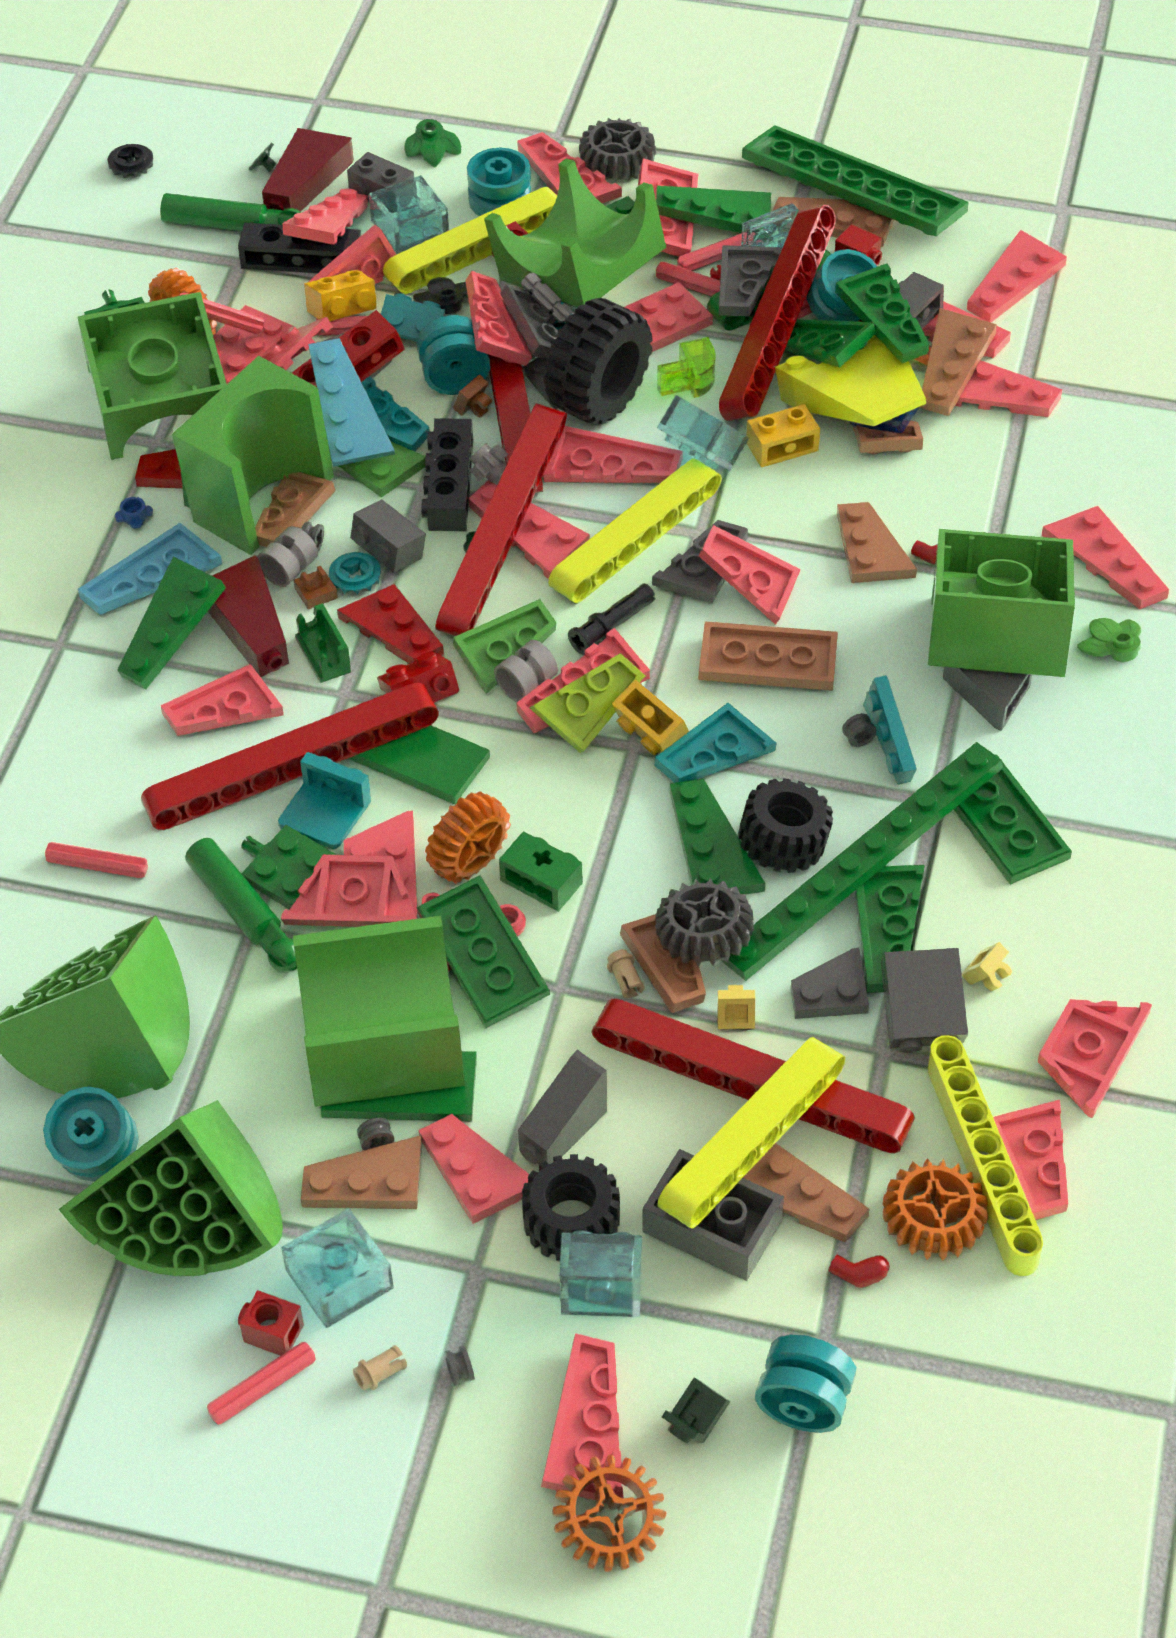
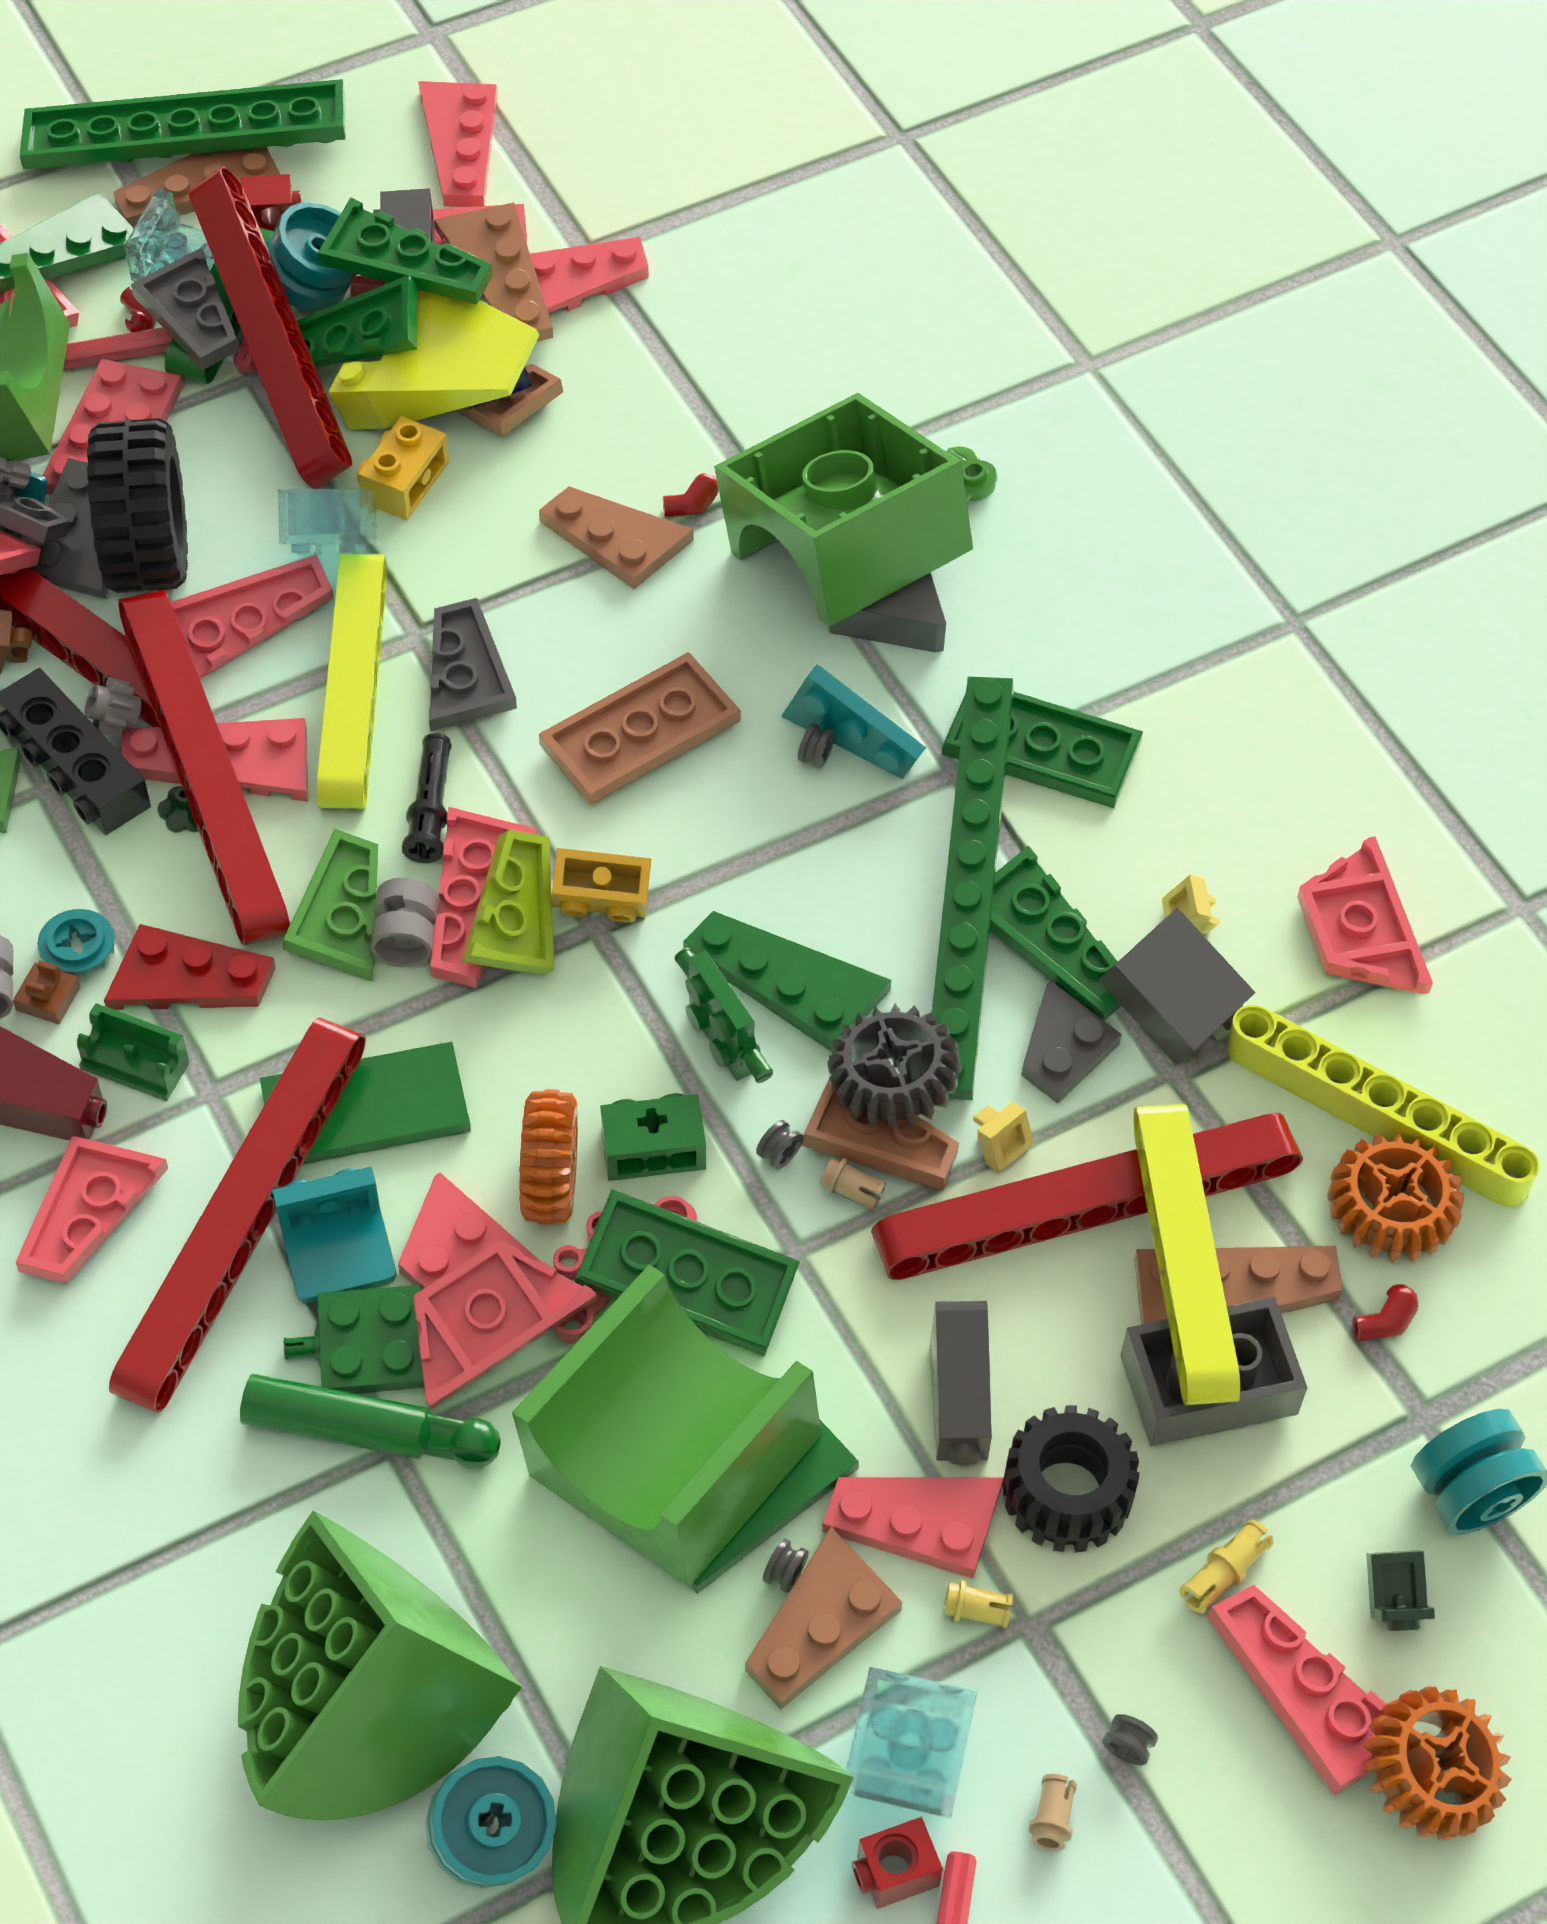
camera: 45 degrees left, 5 degrees up
coral axle [45,842,148,879] -> none
dark grey brick [350,499,426,573] -> none
red bracket [377,652,460,703] -> none
clear light blue brick [559,1231,642,1317] -> none
teal wing [654,703,777,783] -> none
clear neon green brick [657,337,716,398] -> none
coral axle [677,230,758,271] -> none
coral wing [699,525,801,625] -> none
black tyre [738,778,833,873] -> none
coral wing [993,1099,1068,1220] -> none
coral wing [1041,505,1169,609] -> none
none -> green plate [674,947,773,1083]
none -> dark grey bush [756,1120,803,1170]
none -> light yellow pin [943,1579,1013,1629]
none -> light yellow pin [1179,1519,1274,1614]

